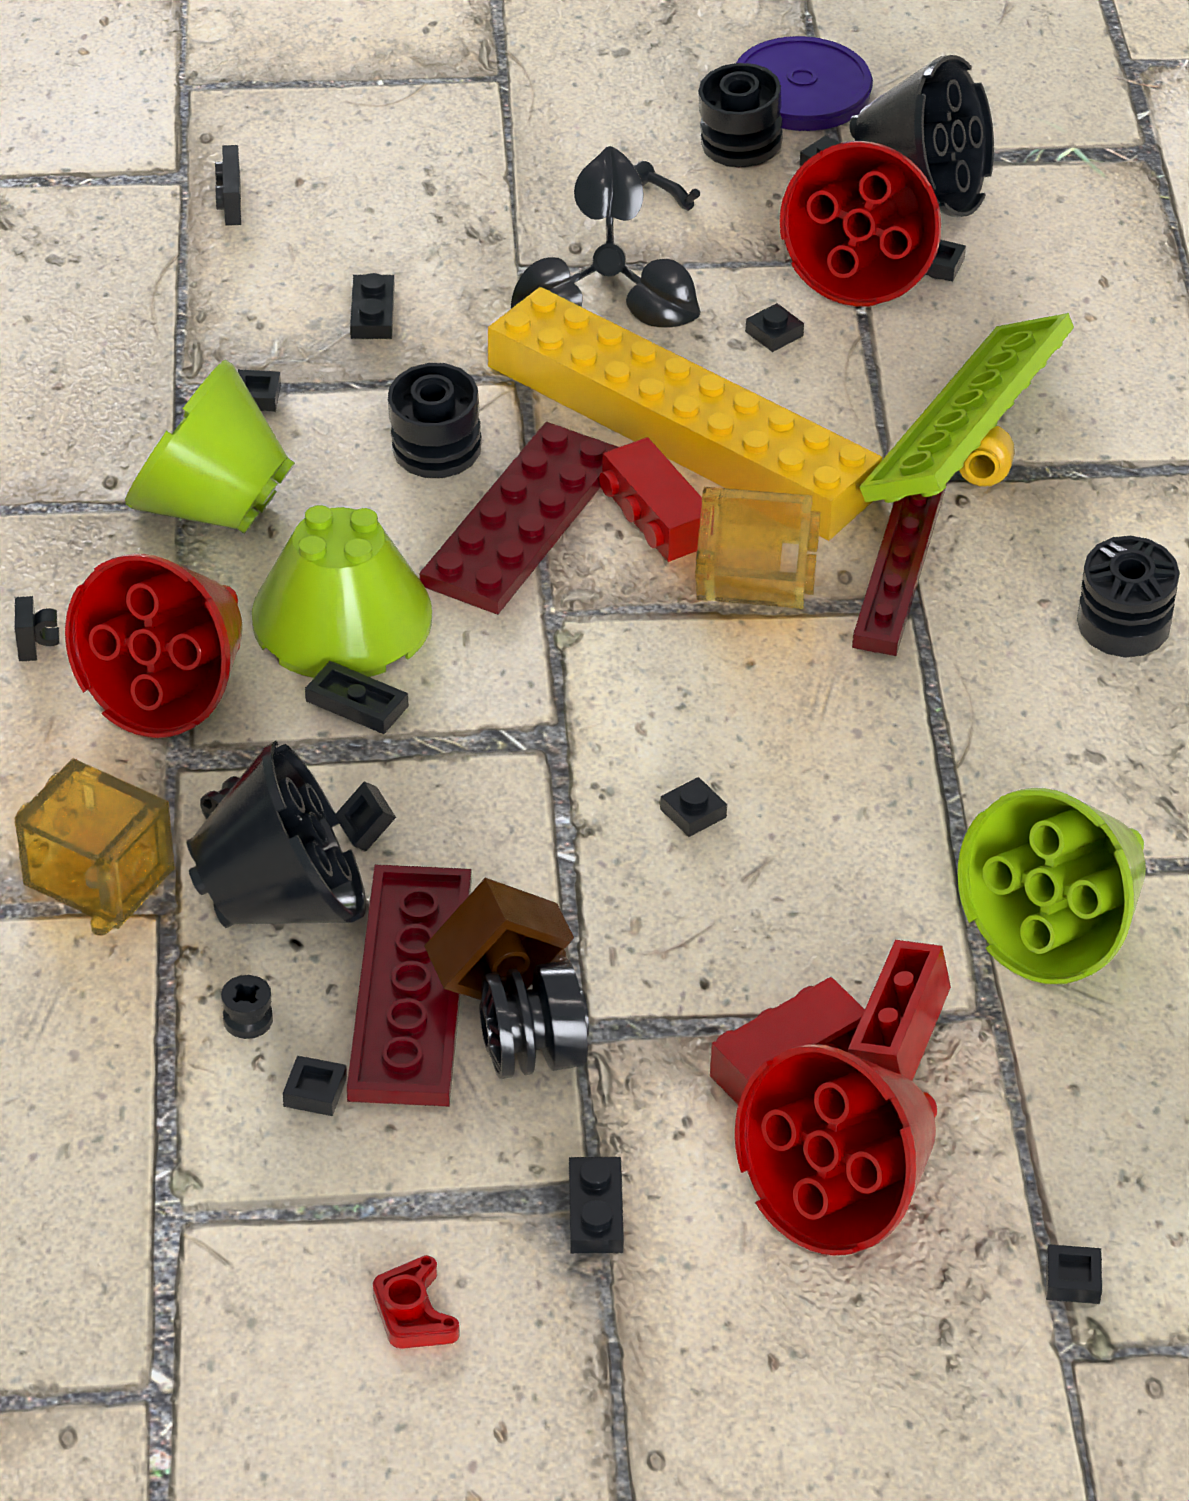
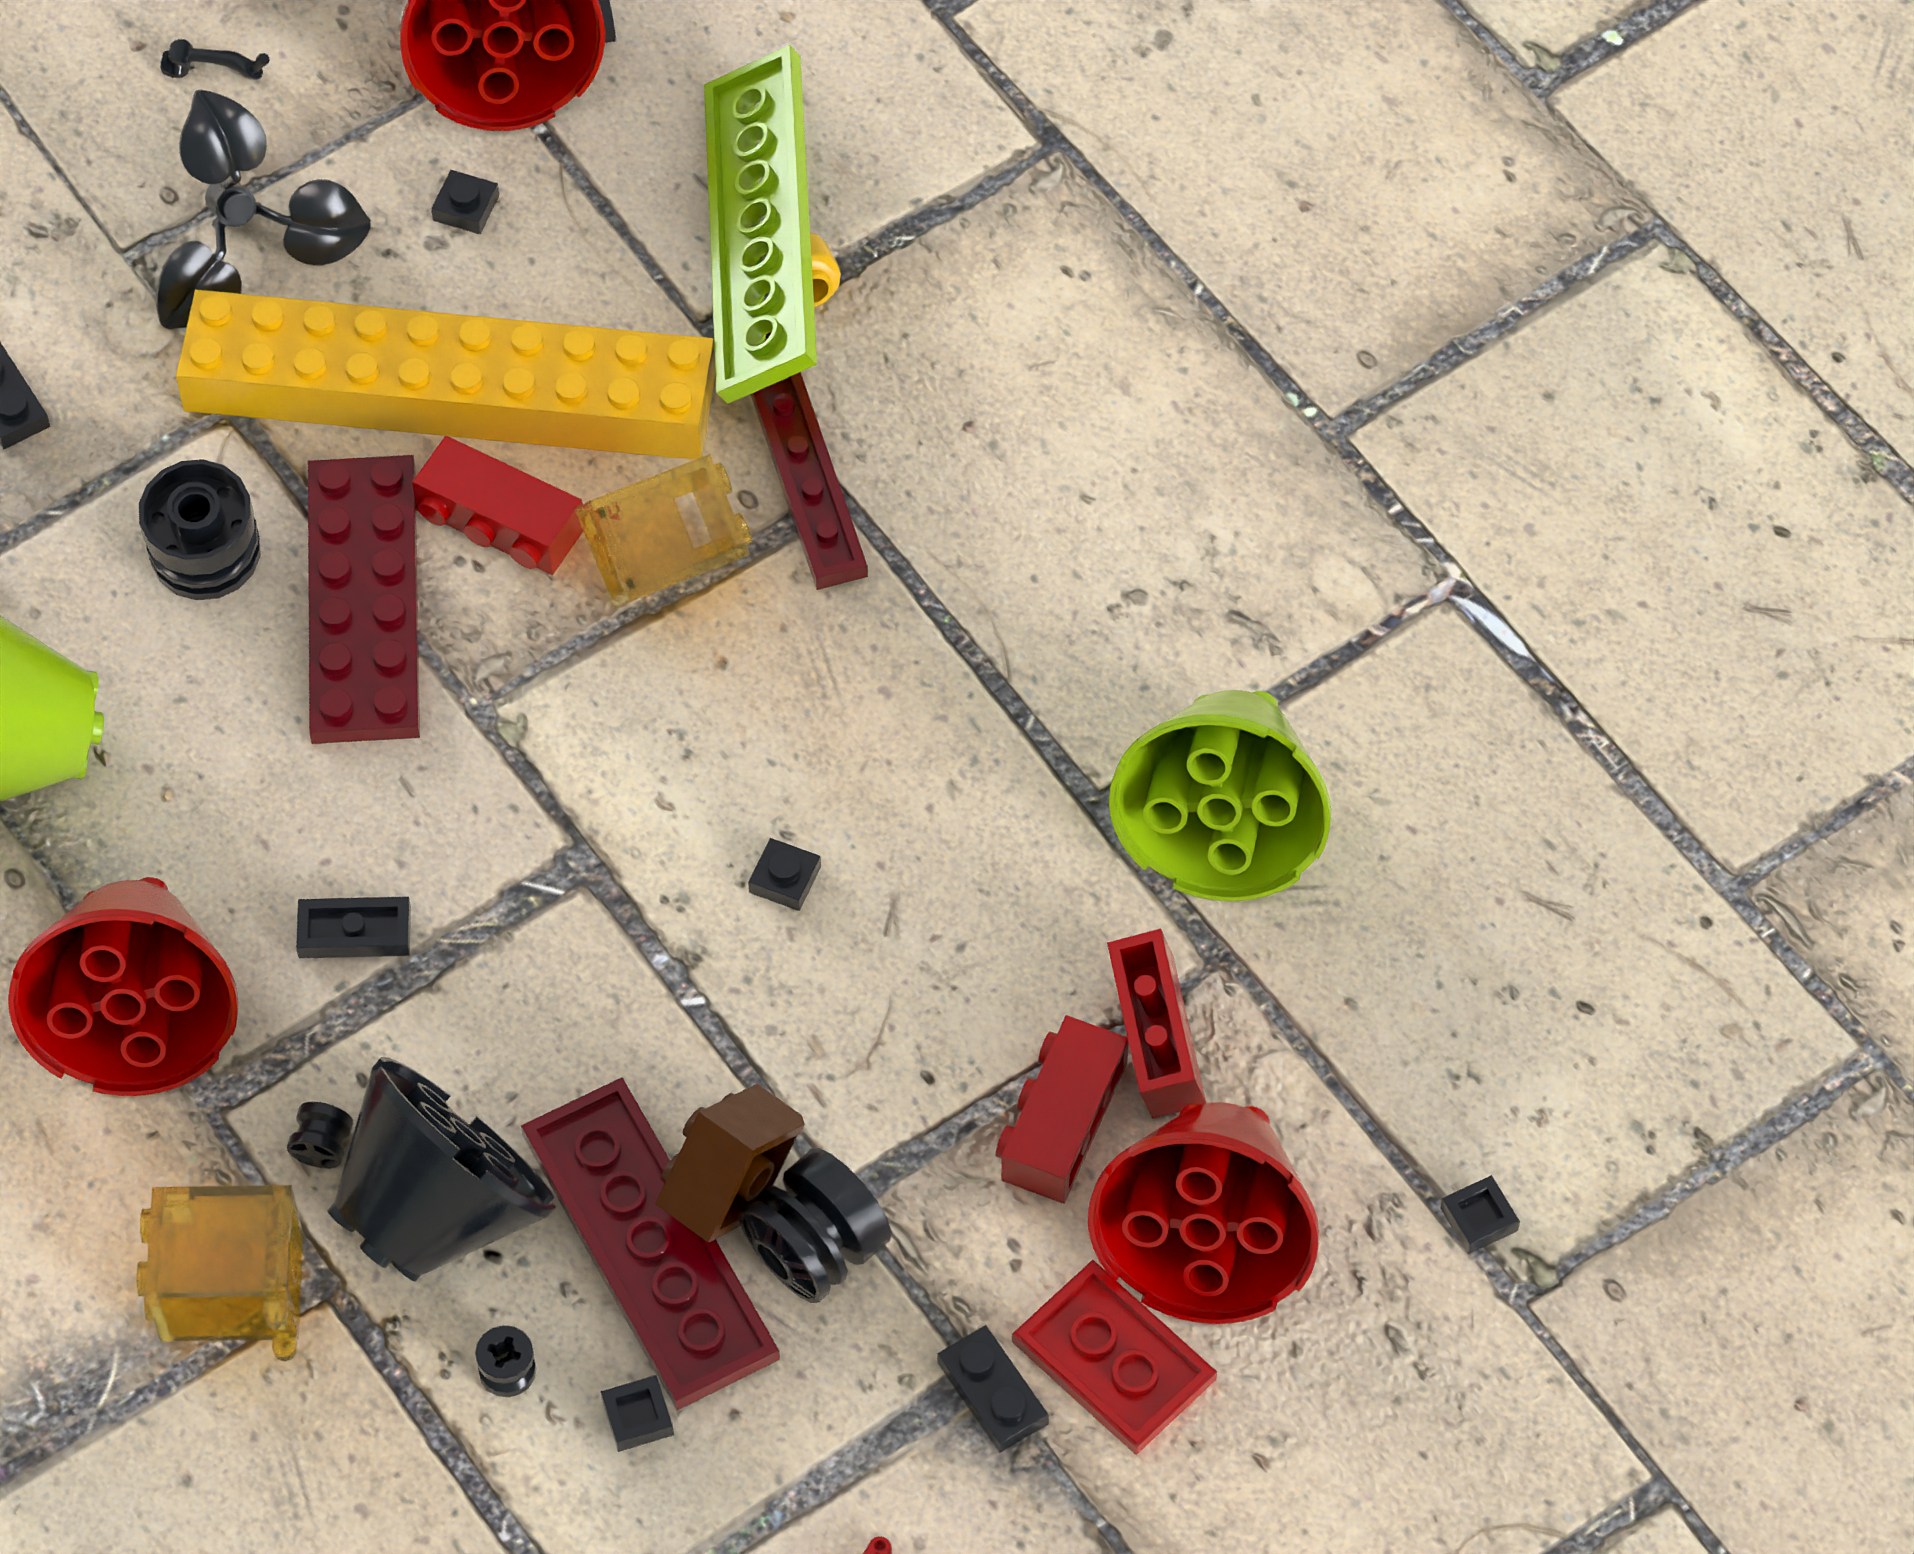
camera: 30 degrees left, 15 degrees up
lime cone [252,505,432,678] -> none
black plate [336,781,396,851] -> none
black wheel [1077,535,1180,658] -> none
none -> red tile [1012,1259,1217,1455]

